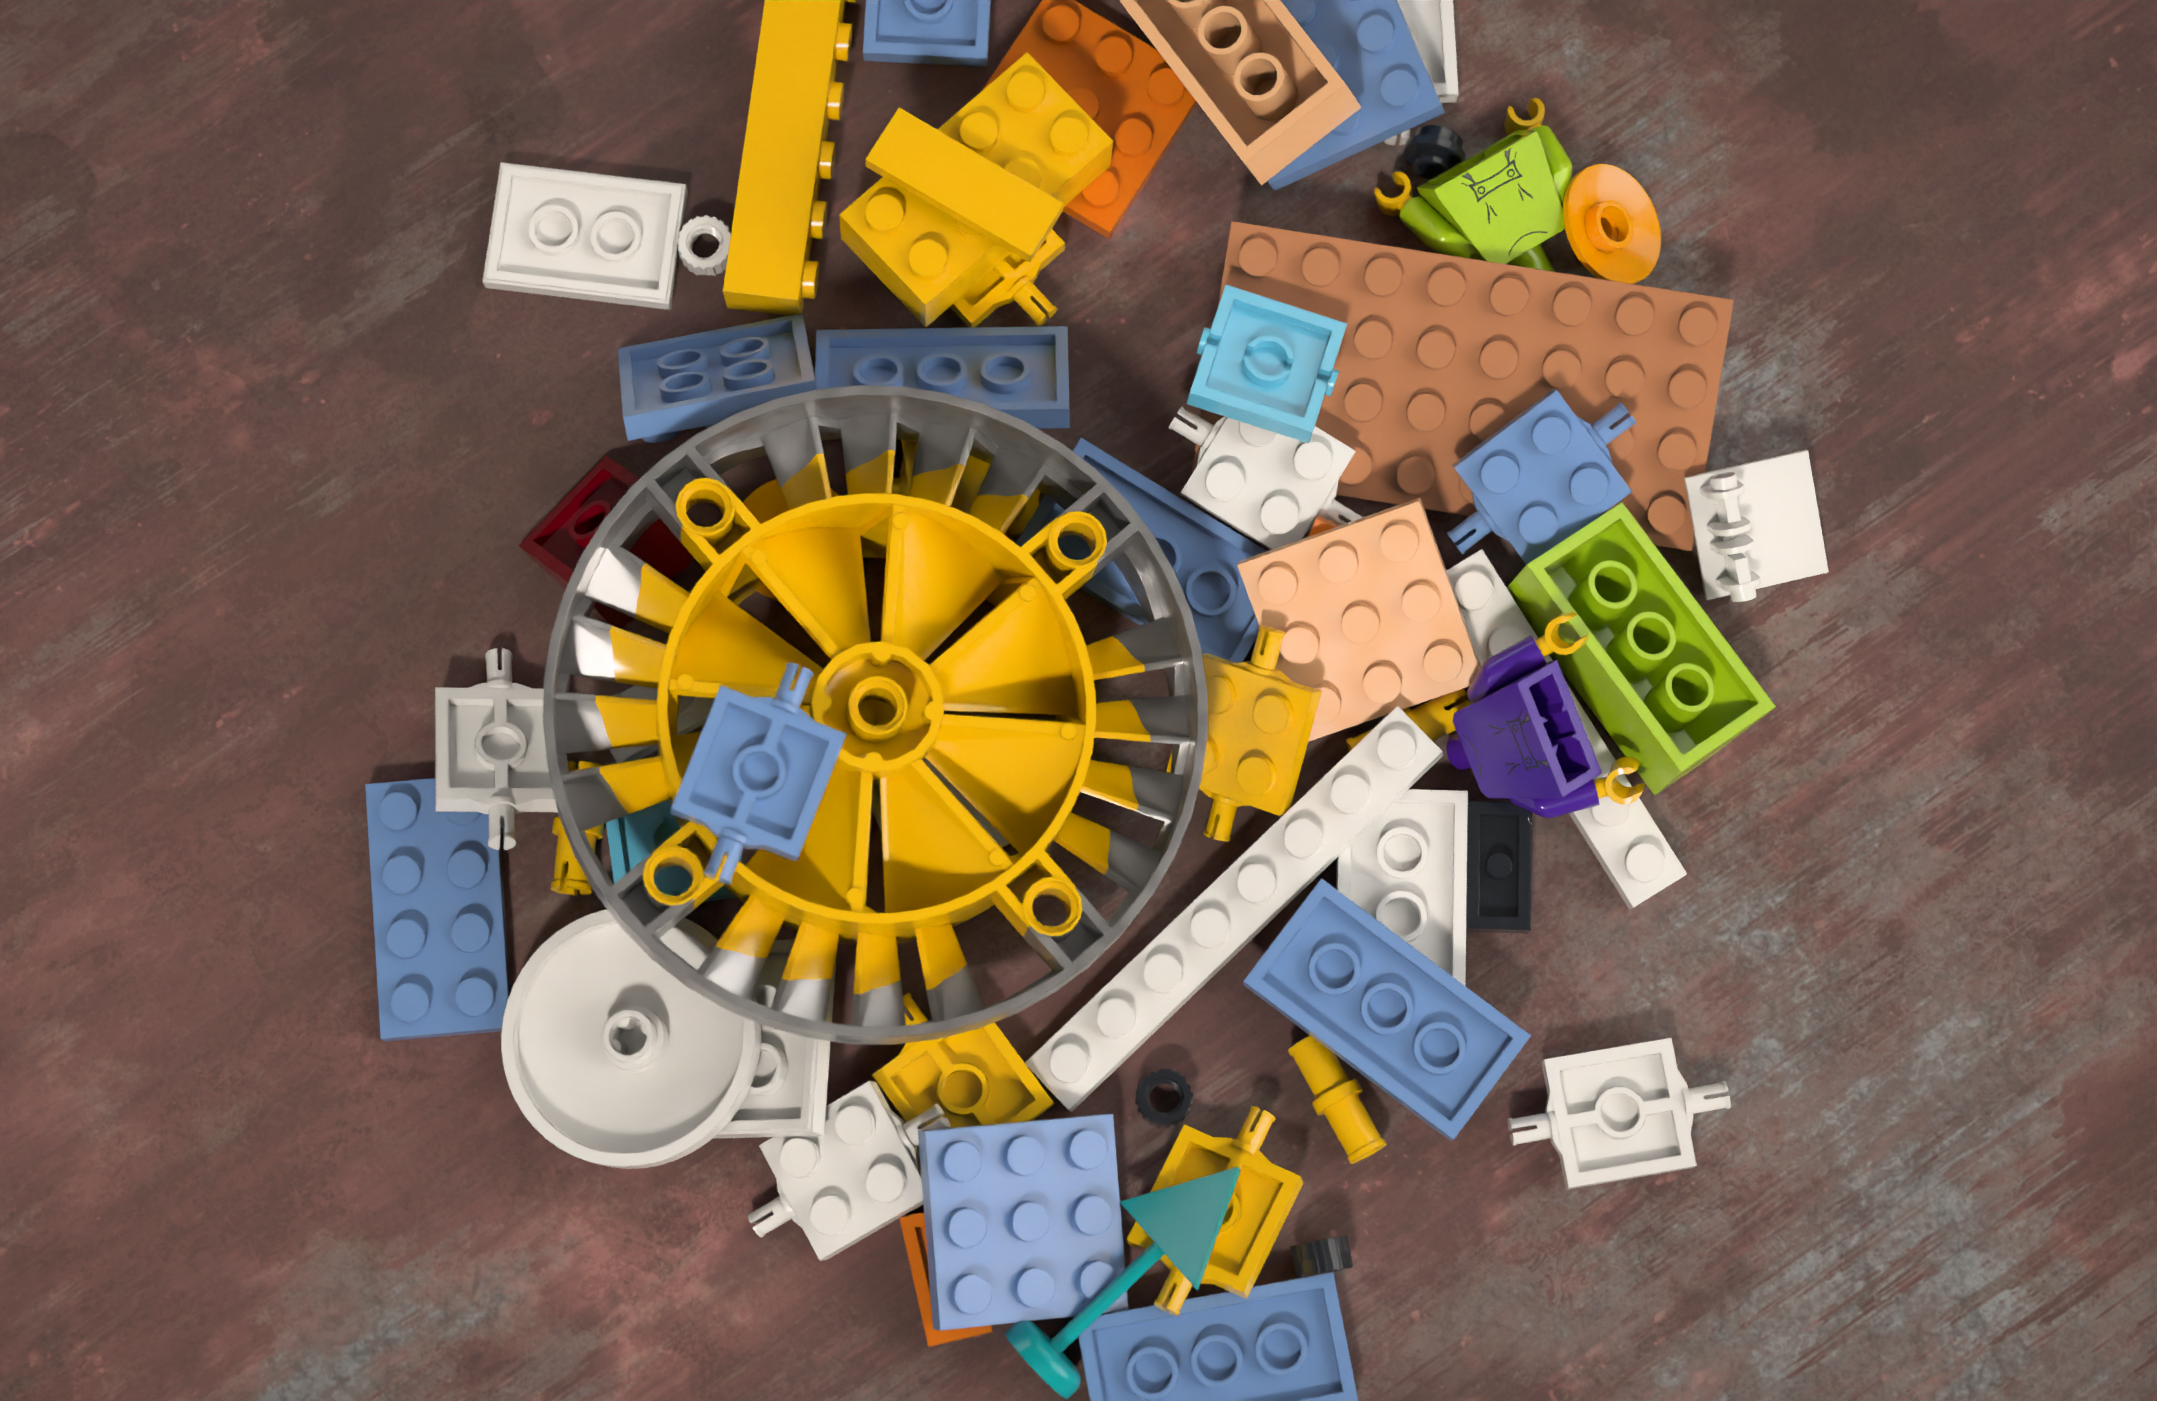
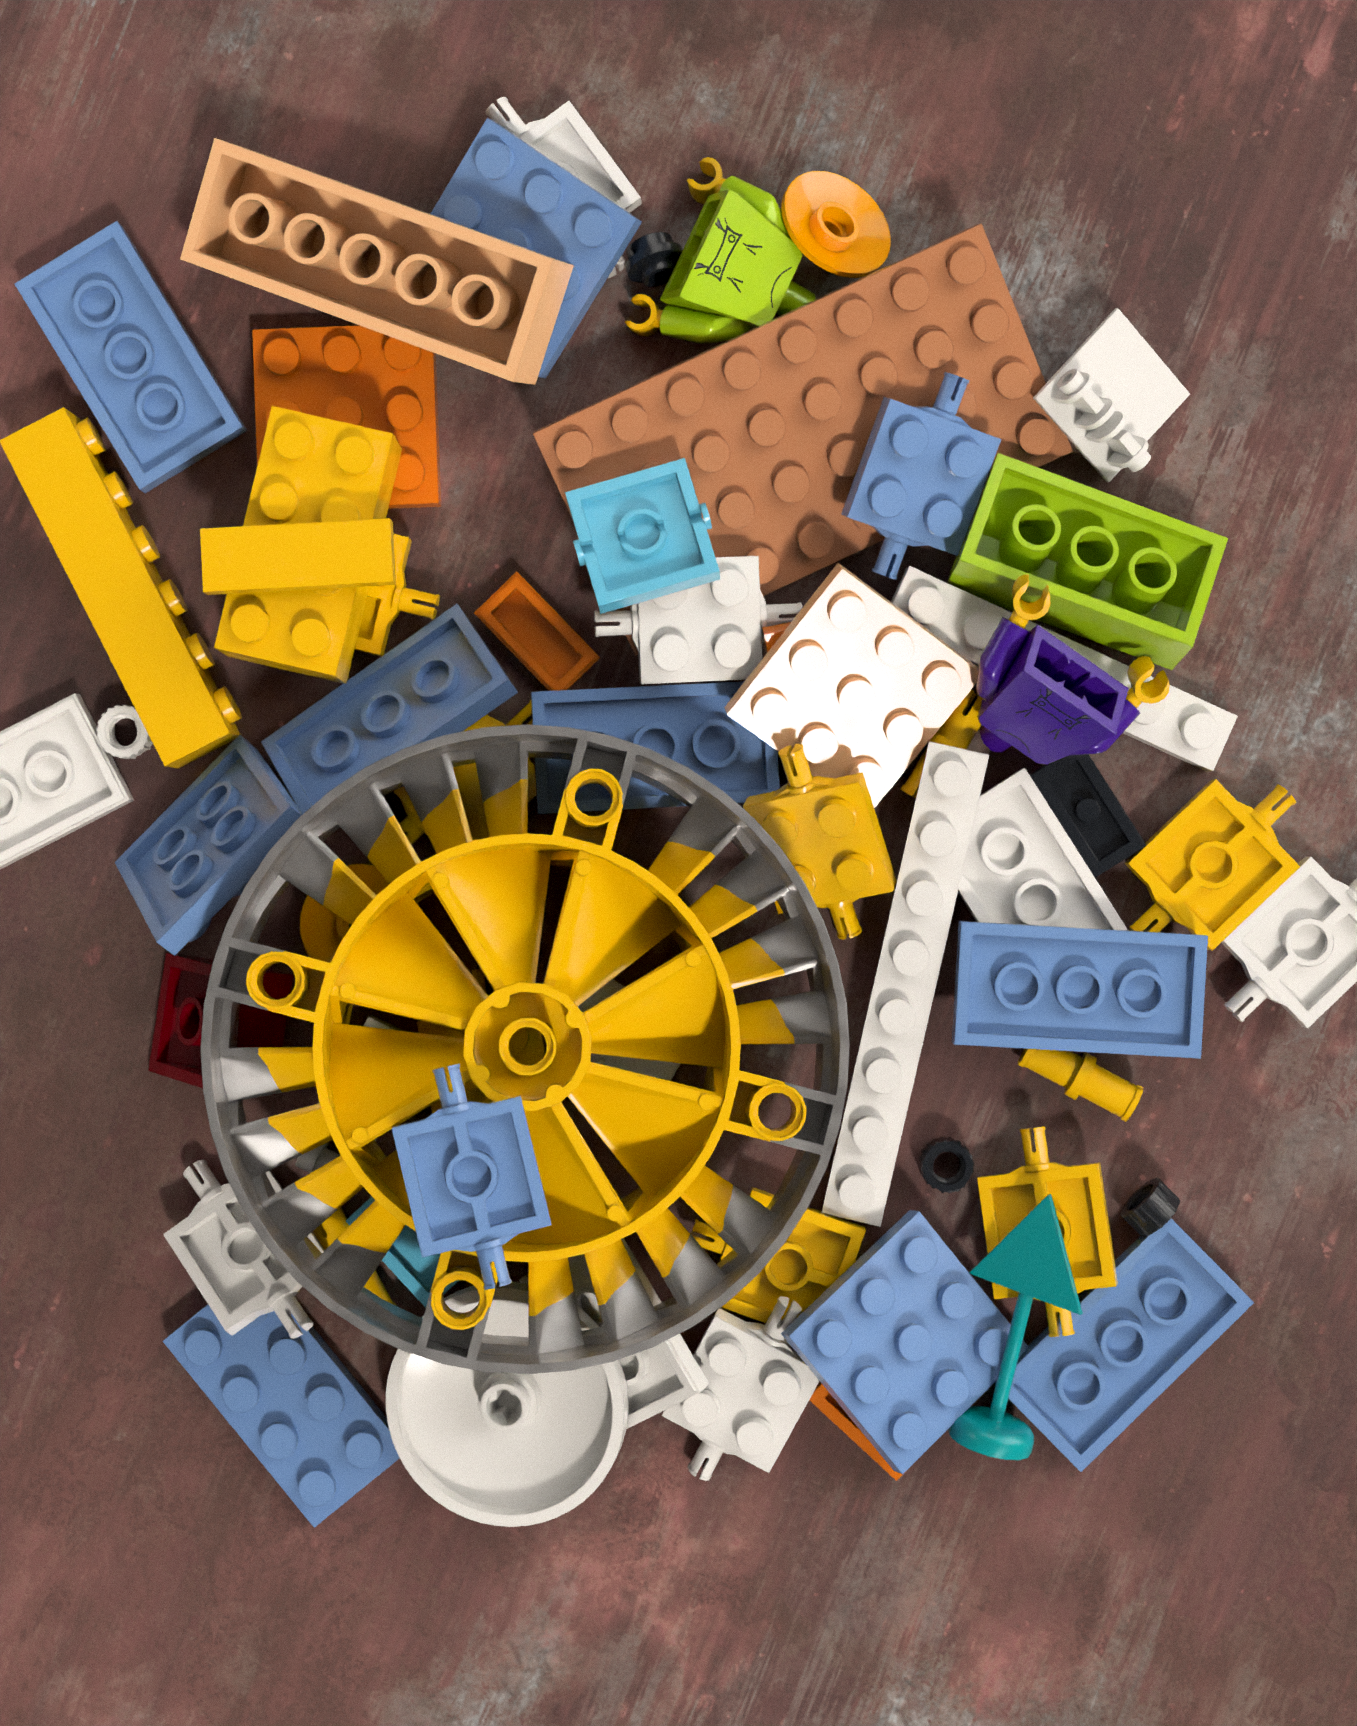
camera: 30 degrees left, 10 degrees up
none -> orange tile [474,571,600,691]
none -> yellow plate [1124,779,1300,951]

